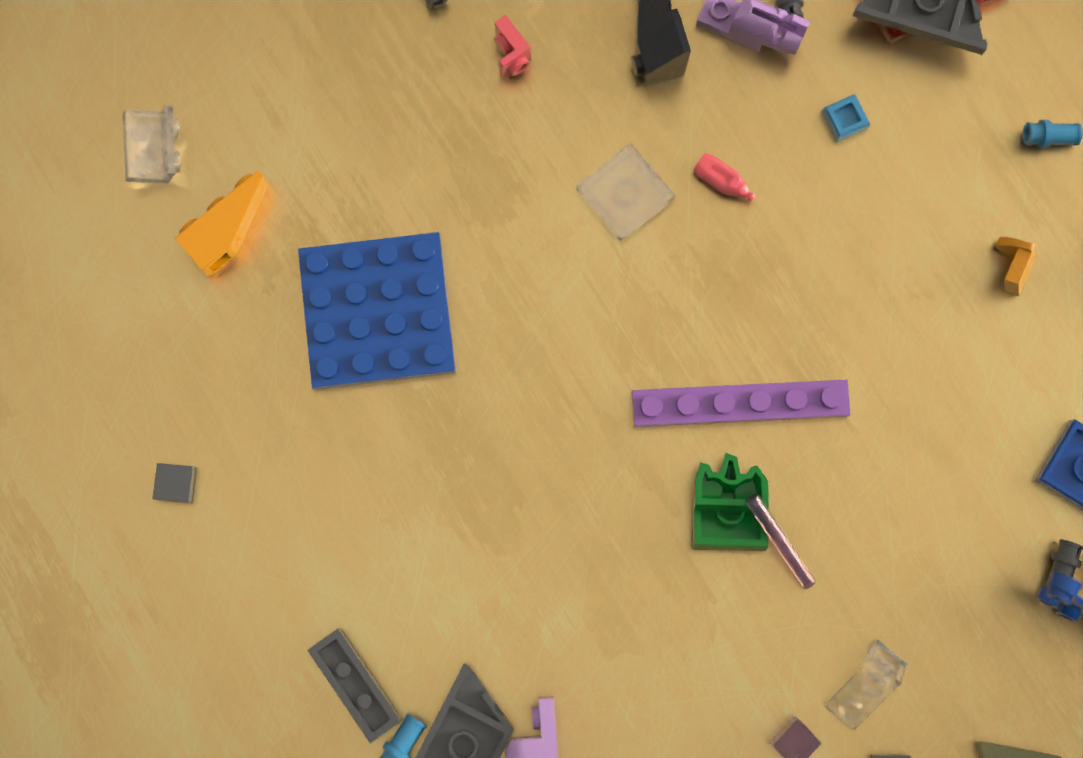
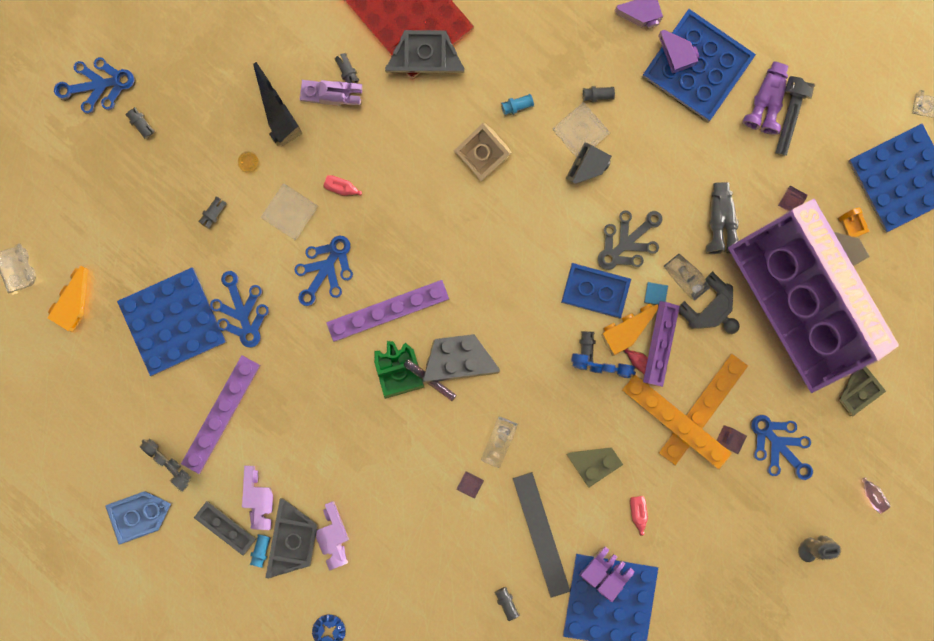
camera: 20 degrees left, 5 degrees up
dark grey tile [152,463,196,503] -> none
coral bracket [494,15,531,78] -> none
dark azure tile [822,94,870,142] -> none
light orange tile [995,237,1037,296] -> none
none -> medium blue tile [105,491,171,545]
none -> dark grey plant [139,439,191,492]
none -> medium lavender plate [181,355,261,474]
none -> dark grey pin [198,196,227,229]
none -> blue plant [210,271,269,348]
none -> clear yellow plate [238,152,259,172]
none -> lavender plate [242,466,273,530]
none -> blue plant [295,236,353,306]
none -> dark grey wing [422,334,500,383]
none -> tan slope [454,123,512,181]

